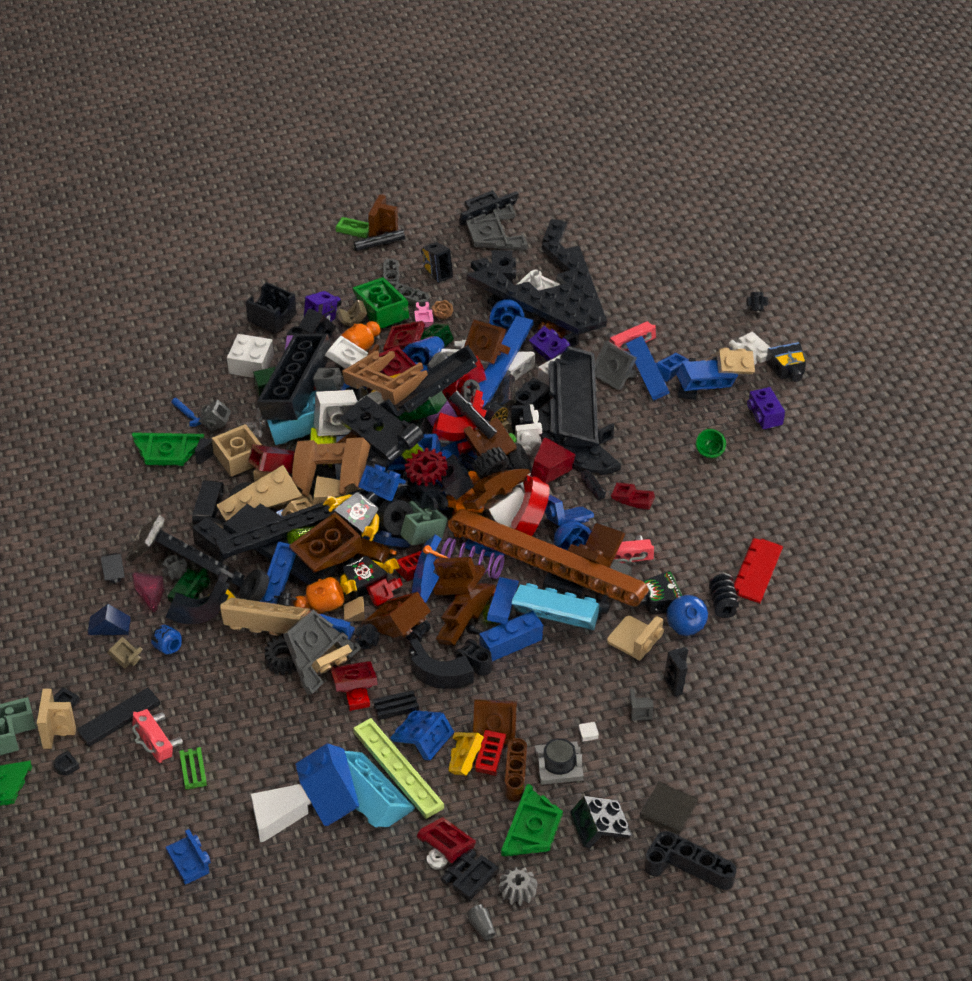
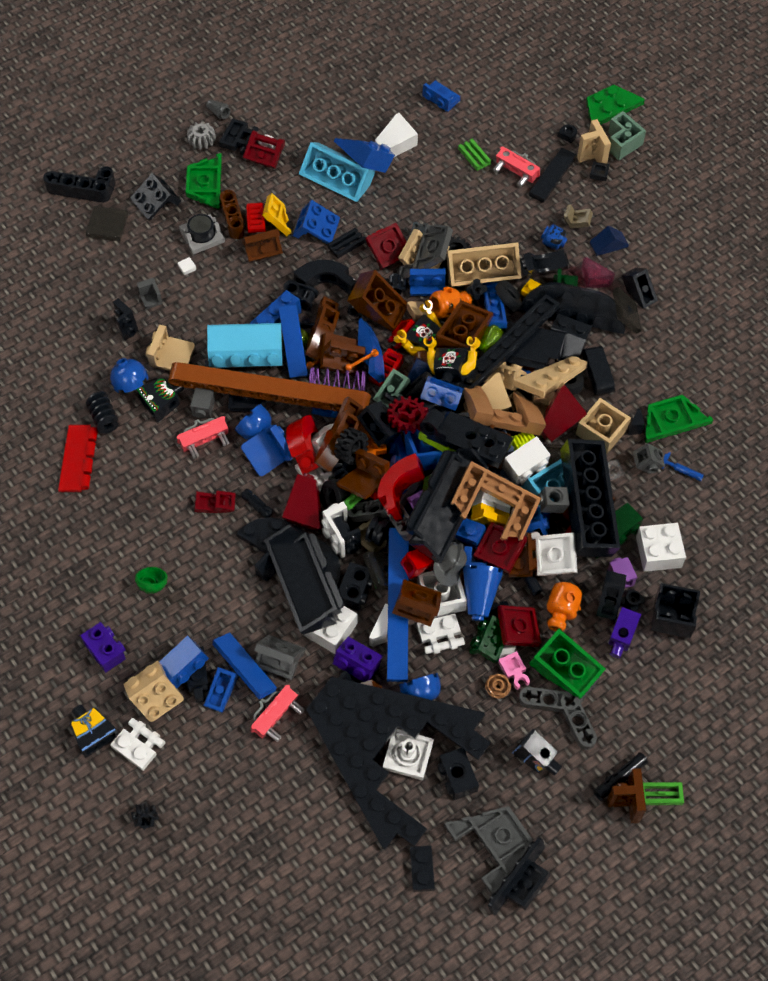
camera: 160 degrees right, 15 degrees up
dark tan bracket [337,300,367,327] -> none
yellowish green plate [353,718,444,819] -> none
black pin [449,391,497,439] -> none
reddish brown bracket [568,523,625,568] -> none

